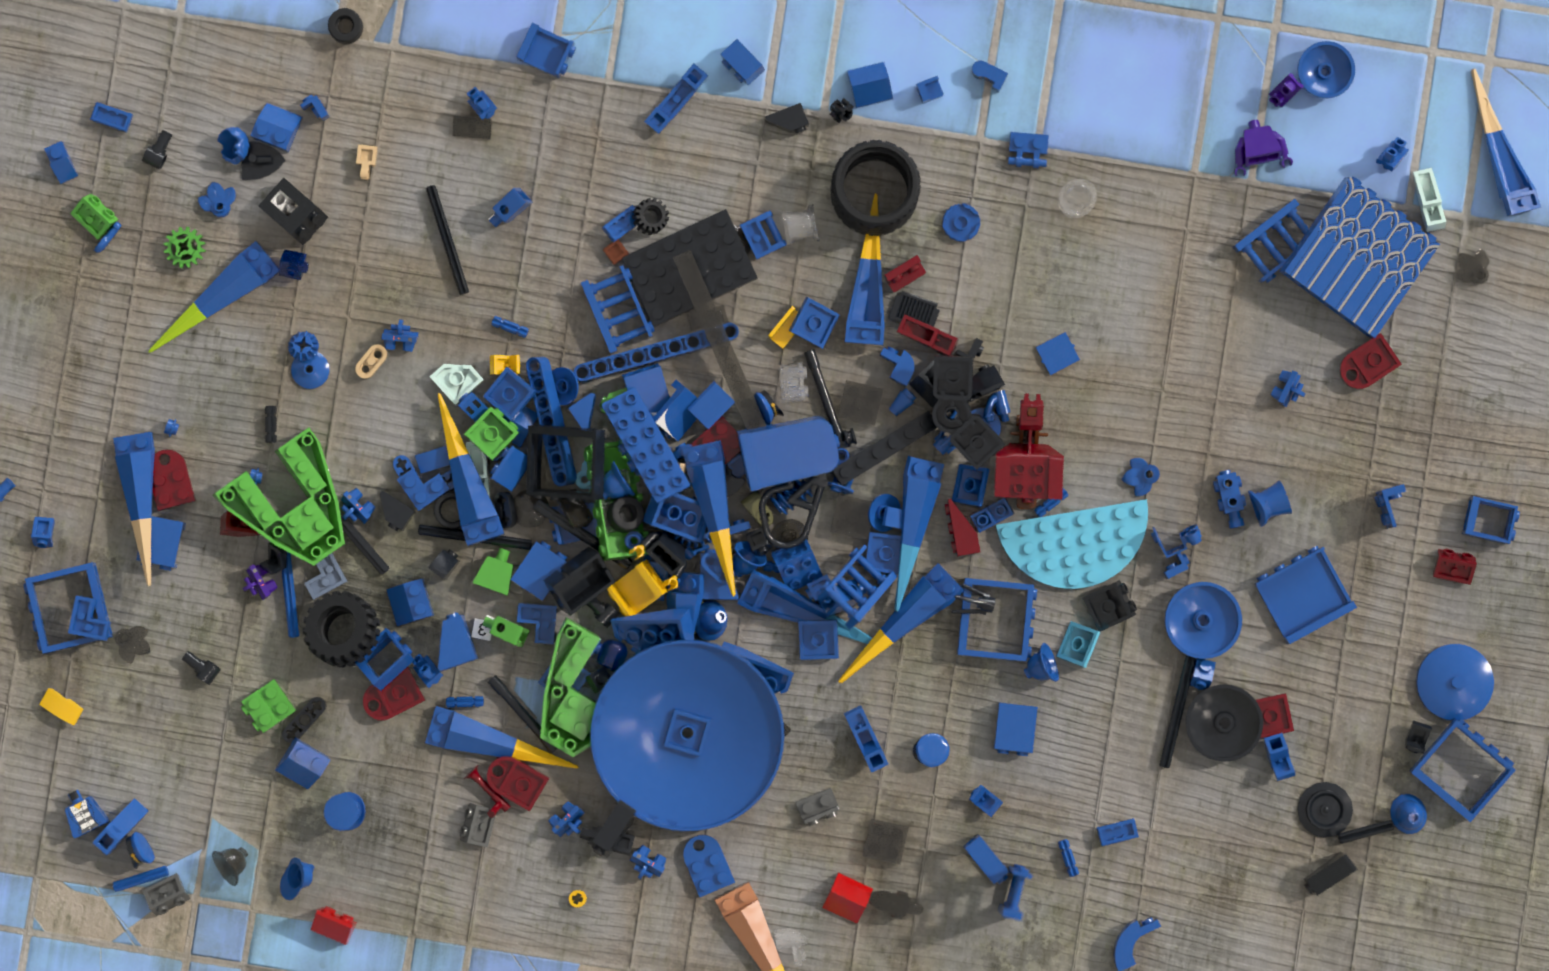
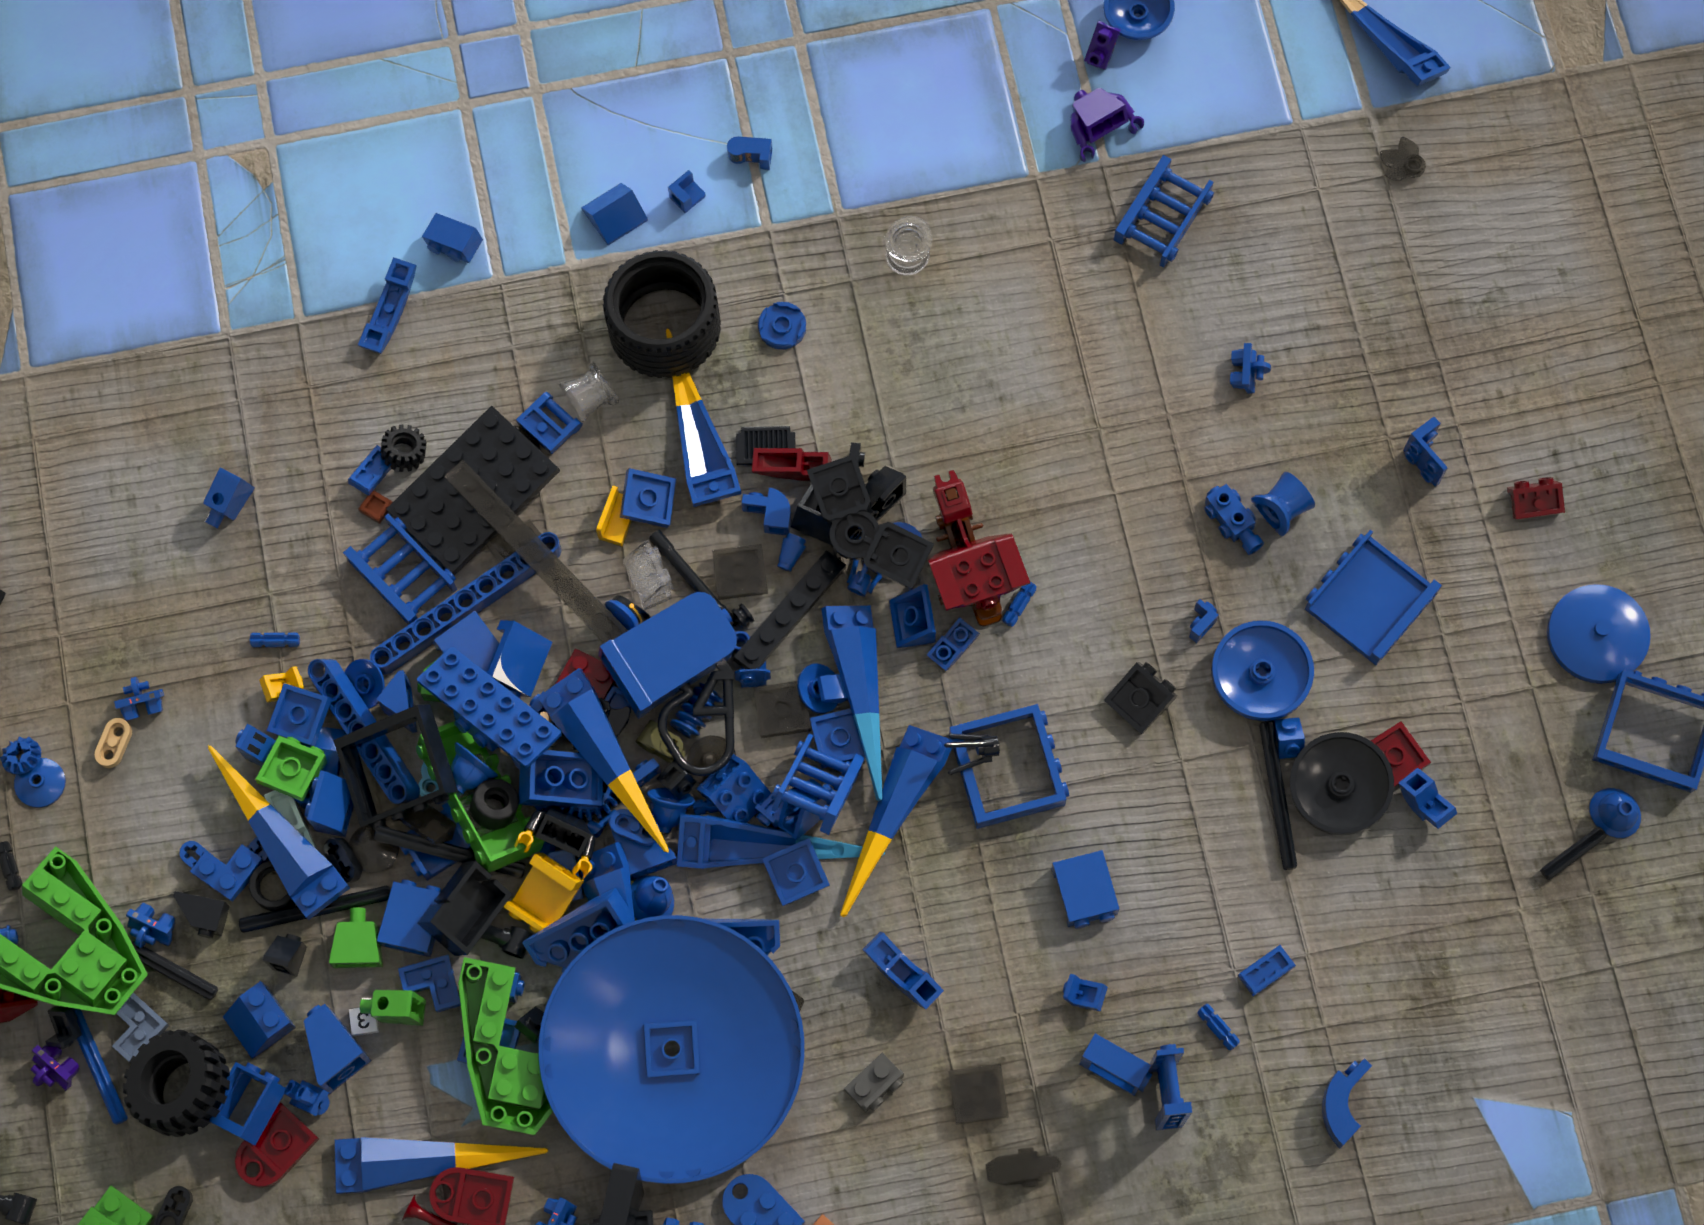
camera: 15 degrees left, 15 degrees down
tan plate [356,145,378,180] -> none
blue slope [415,445,450,474] -> none
black axle [426,185,469,295] -> none
light aqua plate [430,364,484,405] -> none
blue axle [446,696,484,708] -> none
clear smoke slope [453,116,492,140] -> none
blue hips [467,87,497,120] -> none
black piece [487,675,558,754] -> none
blue panel [516,22,576,78] -> none
clear blue helmet [596,639,628,672] -> none
blue plate [624,531,644,550] -> none
blue slope [687,382,735,430] -> none
black slope [765,103,809,134] -> none
red slope [822,873,873,924] -> none
black gear [829,98,853,123] -> none
dark red bracket [884,255,926,293] -> none
blue piece [913,733,950,767] -> none
dark red slope [944,499,980,557] -> none
blue plant [983,390,1011,422] -> none
medium azure plate [996,499,1148,589] -> none
blue plate [1008,132,1049,169] -> none
blue hat [1024,643,1059,682] -> none
blue piece [1036,332,1080,375] -> none
medium azure slope [1057,621,1100,668] -> none
blue plate [1122,458,1160,496] -> none
blue piece [1151,524,1202,558] -> none
blue panel [1279,177,1440,338] -> none
black piece [1297,782,1353,838] -> none
black slope [1304,852,1358,896] -> none
dark red plate [1339,333,1402,389] -> none
blue hips [1376,137,1409,171] -> none
black bracket [1405,720,1432,754] -> none
light aqua slope [1413,168,1446,232] -> none
blue window [1462,496,1520,544] -> none

